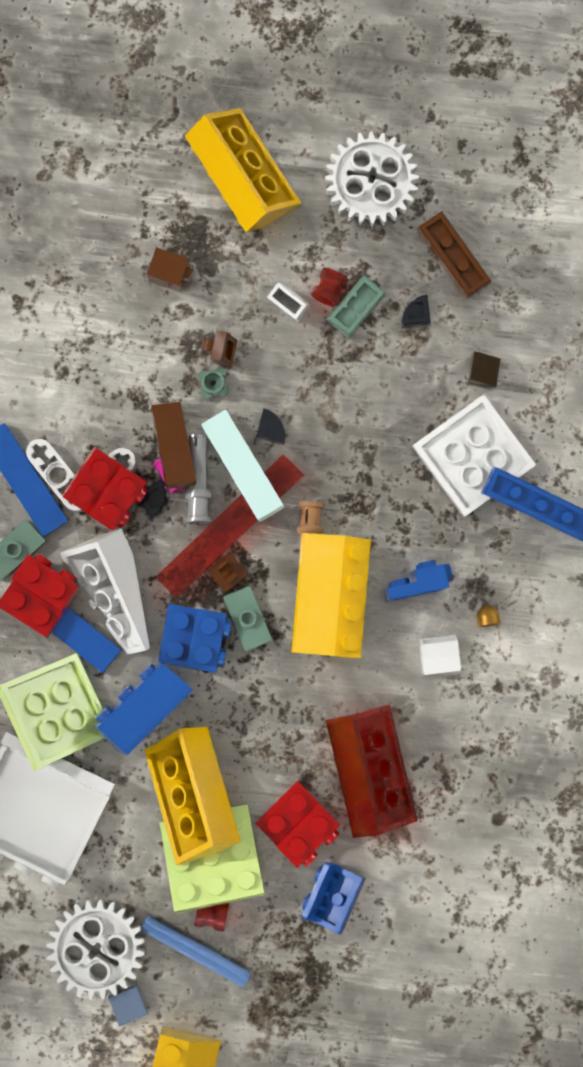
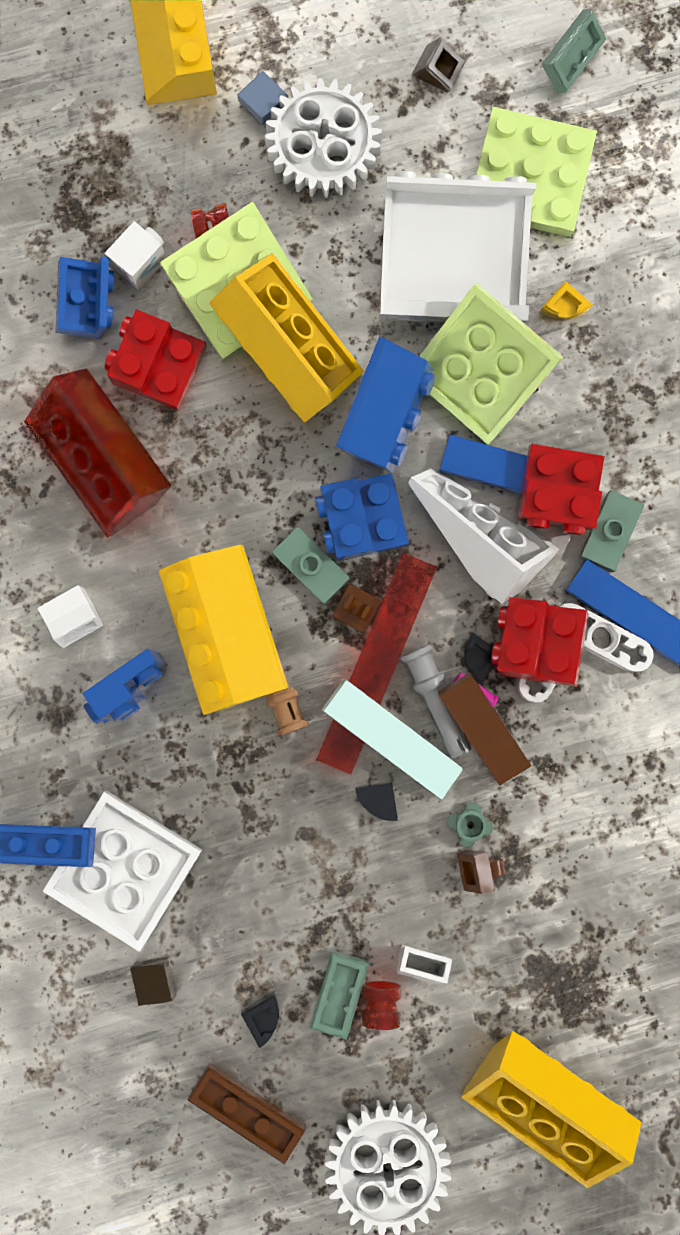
camera: 160 degrees right, 0 degrees up
medium blue axle [141,916,251,987] -> none
reddish brown brick [146,247,194,293] -> none
pearl gold hinge [476,605,501,627] -> none
none -> white brick [105,221,166,291]

